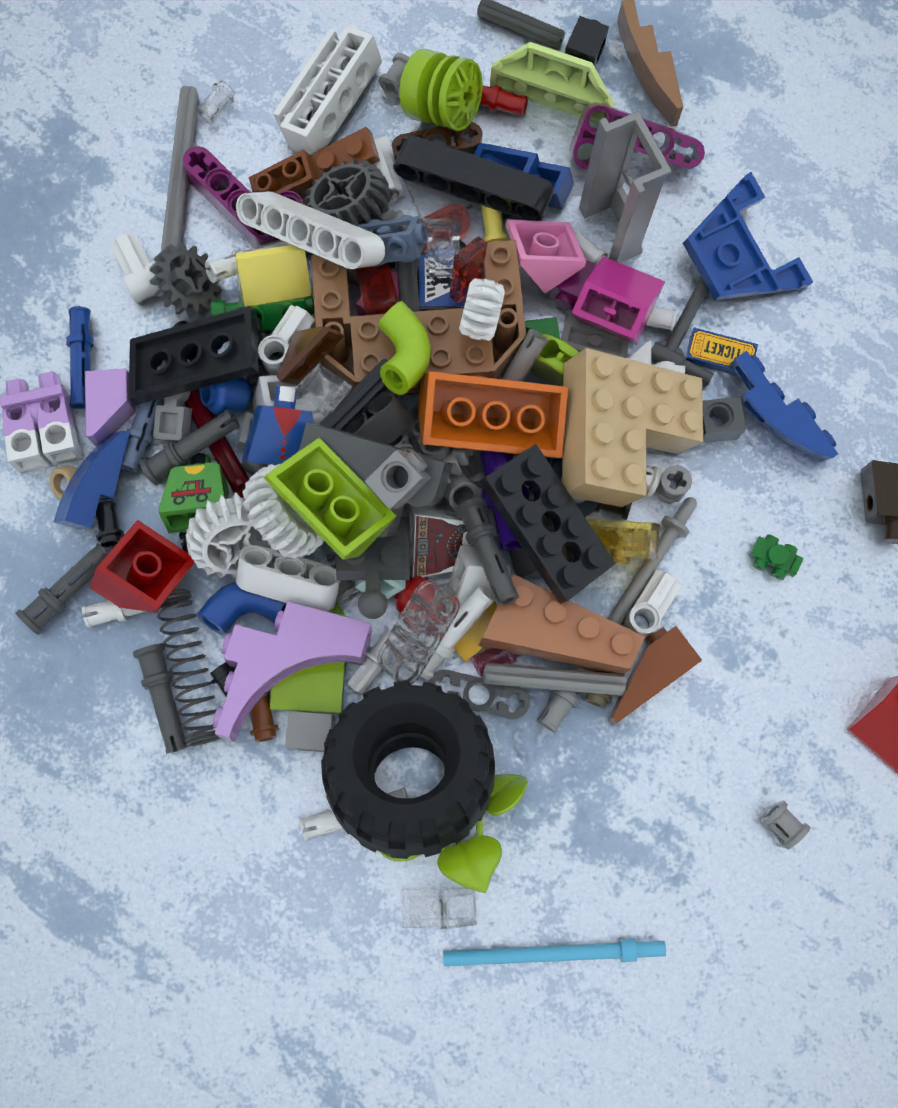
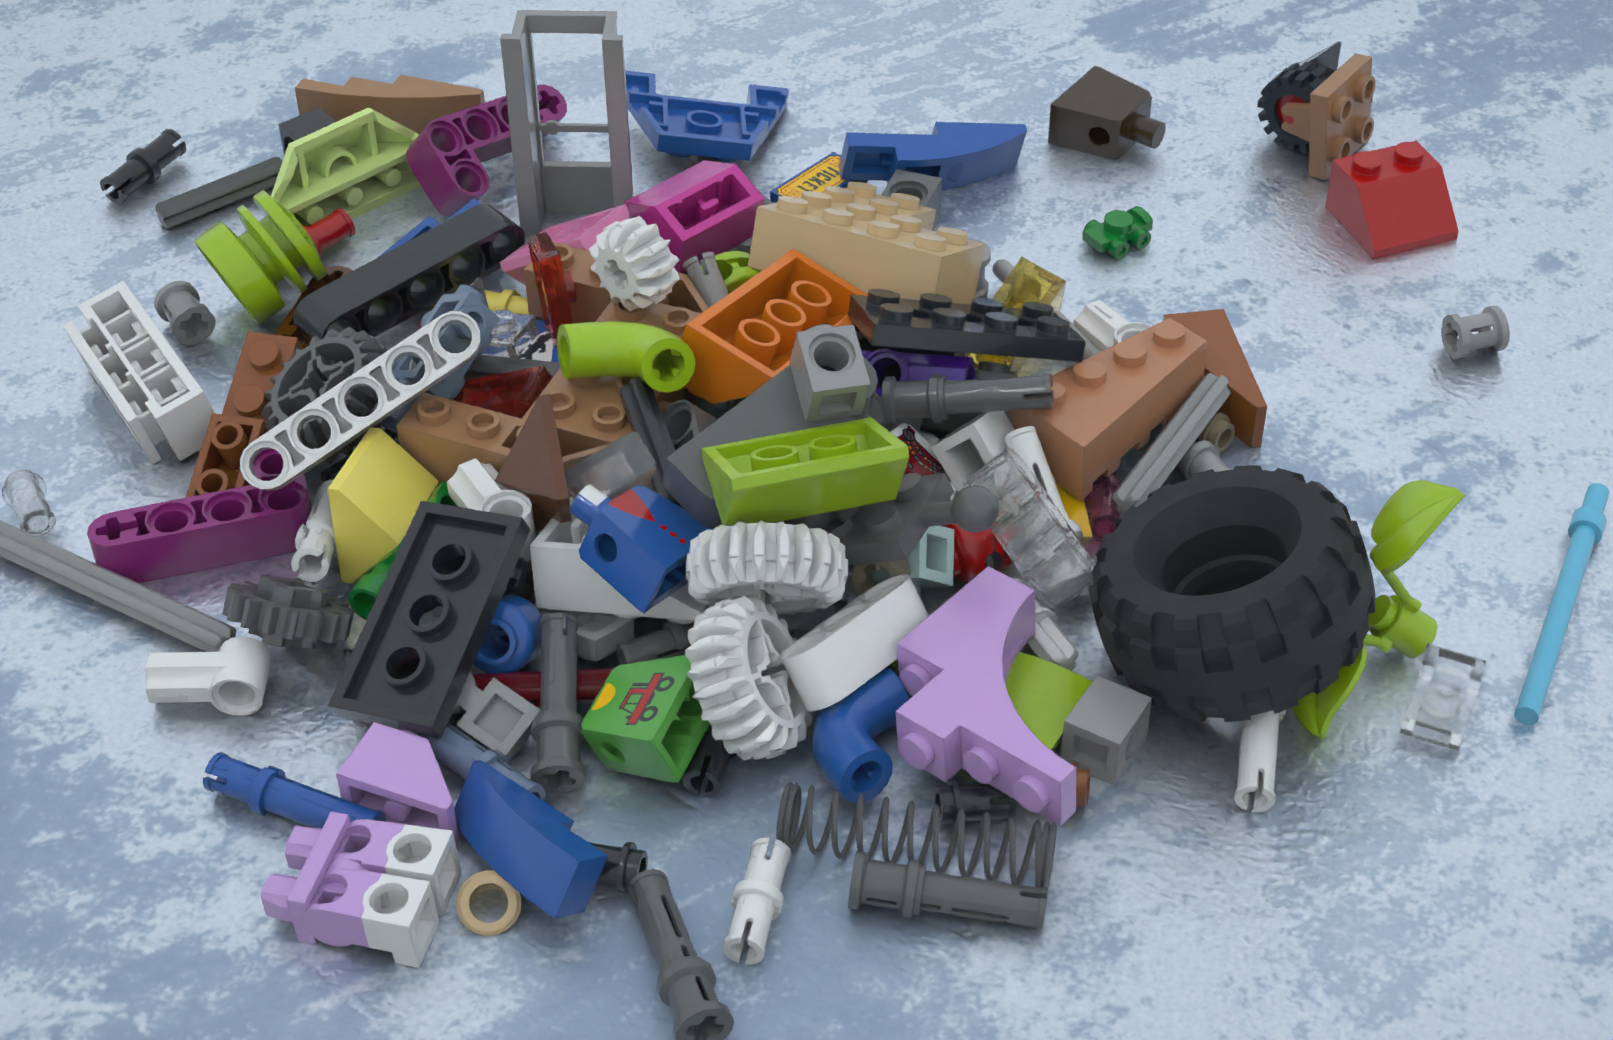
camera: 60 degrees left, 35 degrees down
red slope [90,519,195,613] -> none

